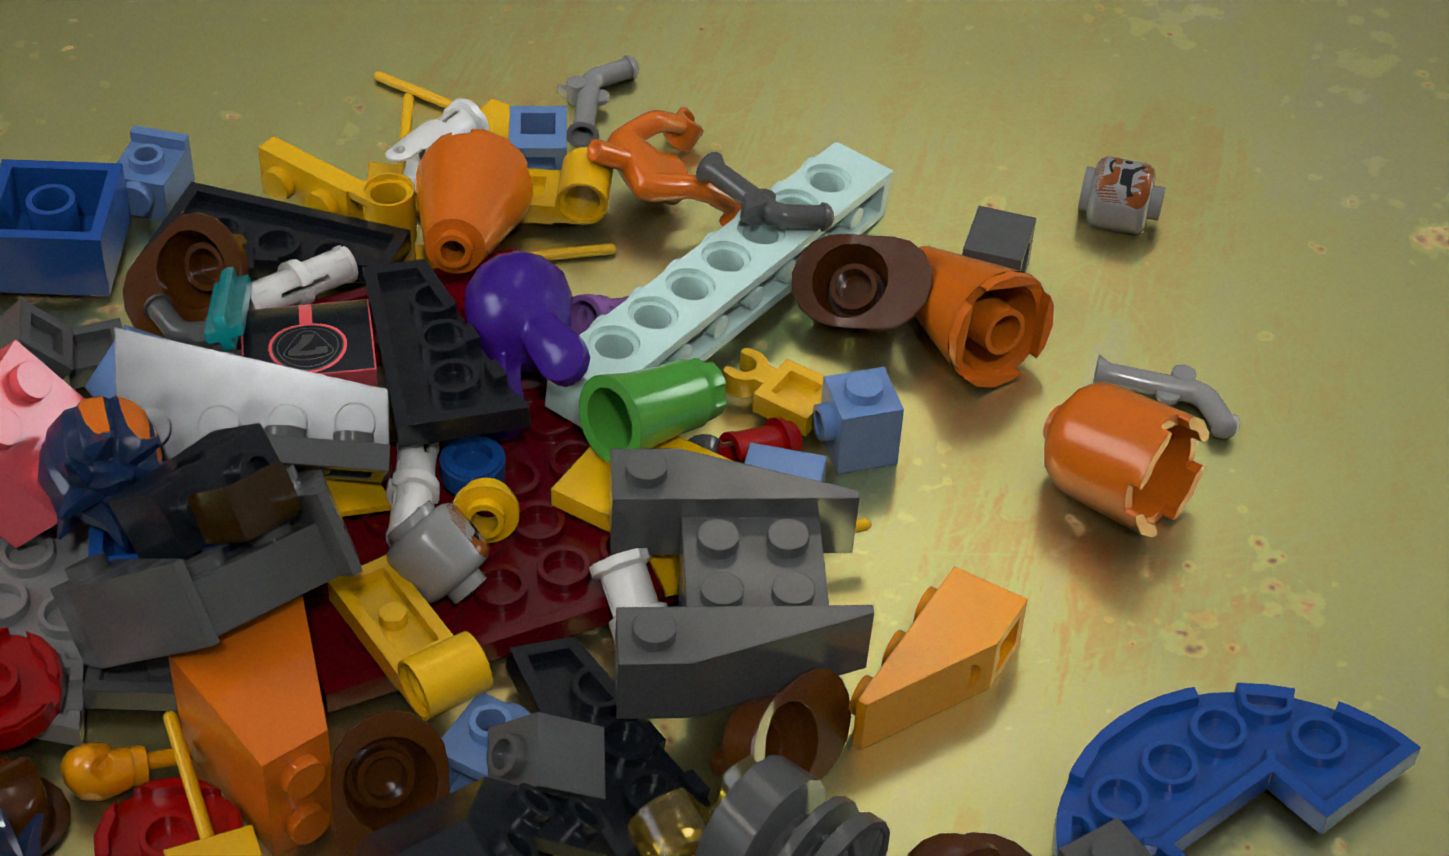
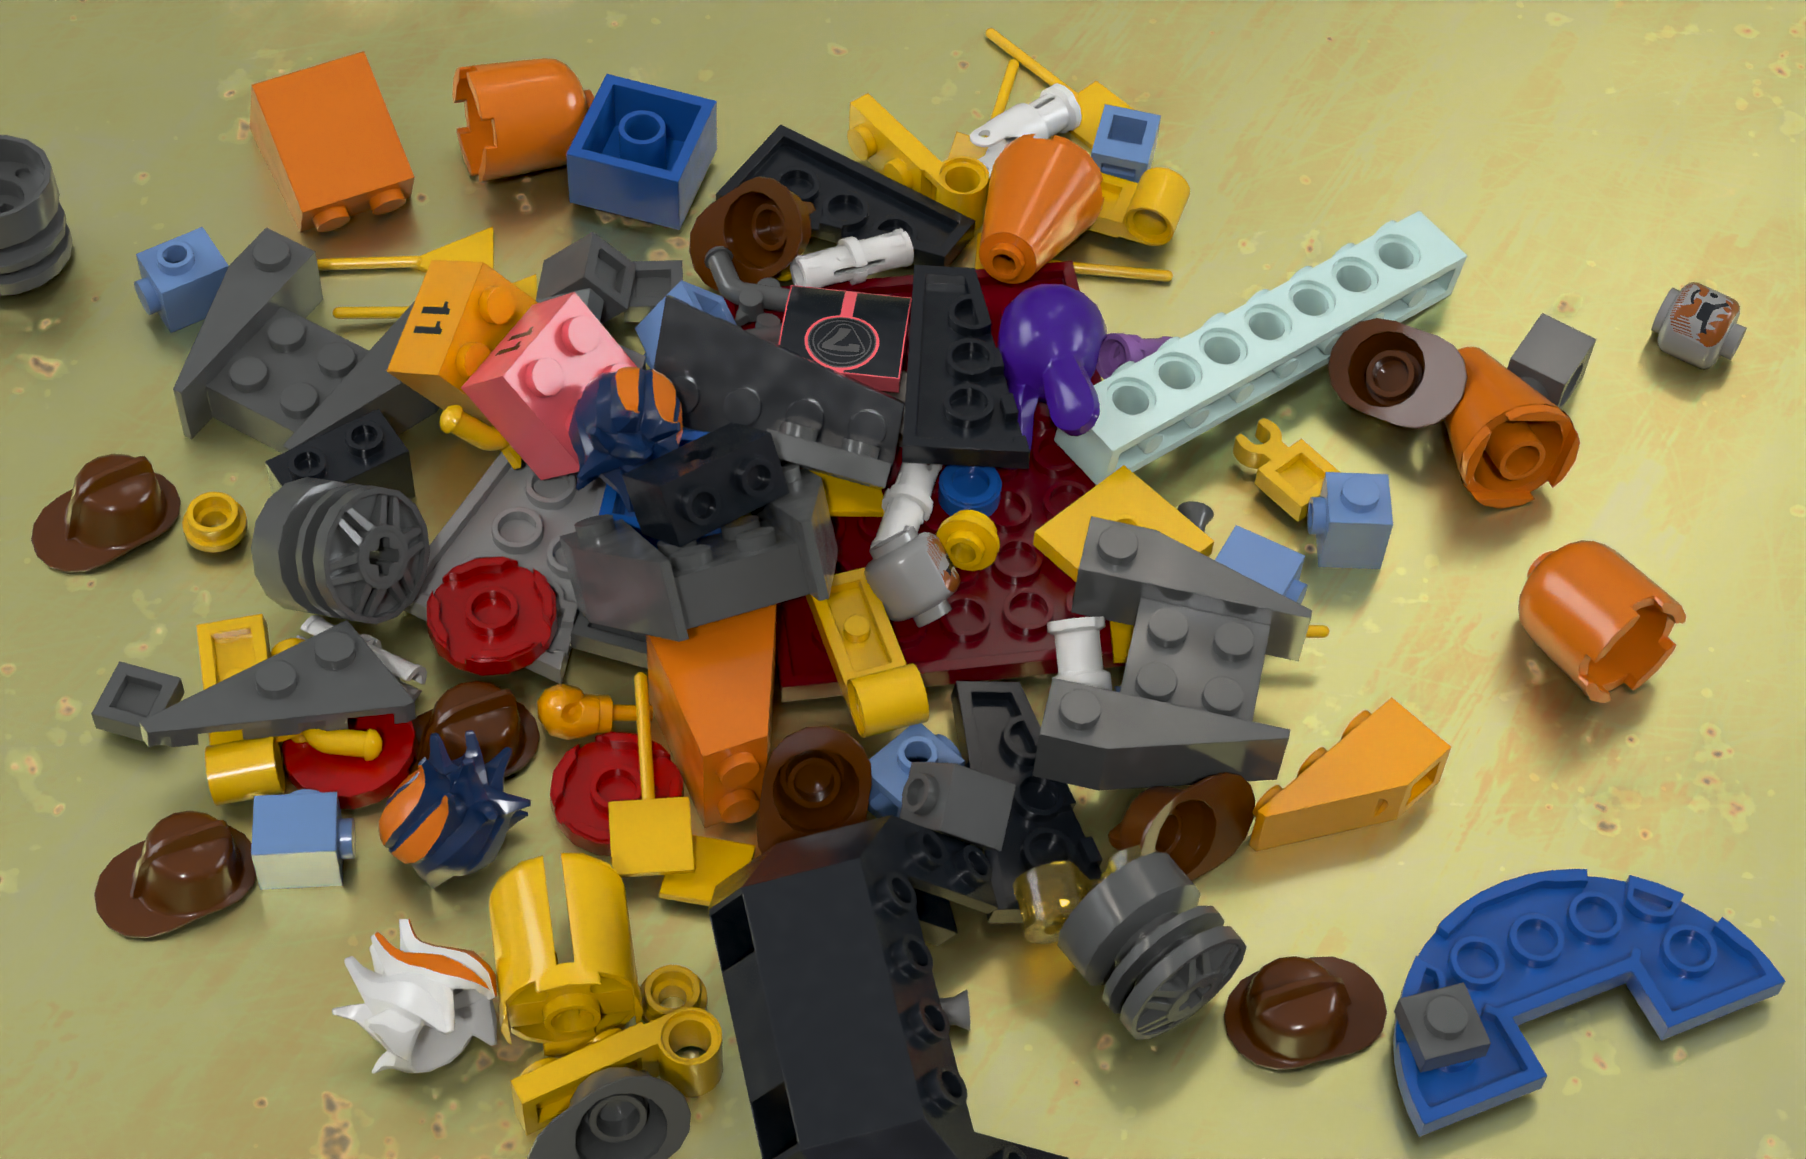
camera: 15 degrees right, 10 degrees up
medium blue brick [117,125,195,221] -> none
dark brown slope [187,462,303,546] -> none
teal axle [204,267,252,352] -> none
light grey piece [557,55,639,148] -> none
bright green plant [579,358,727,463] -> none
orange piece [587,107,742,227] -> none
dark grey piece [696,152,834,232] -> none
red pin [717,417,803,463] -> none
light grey piece [1093,354,1240,439] -> none

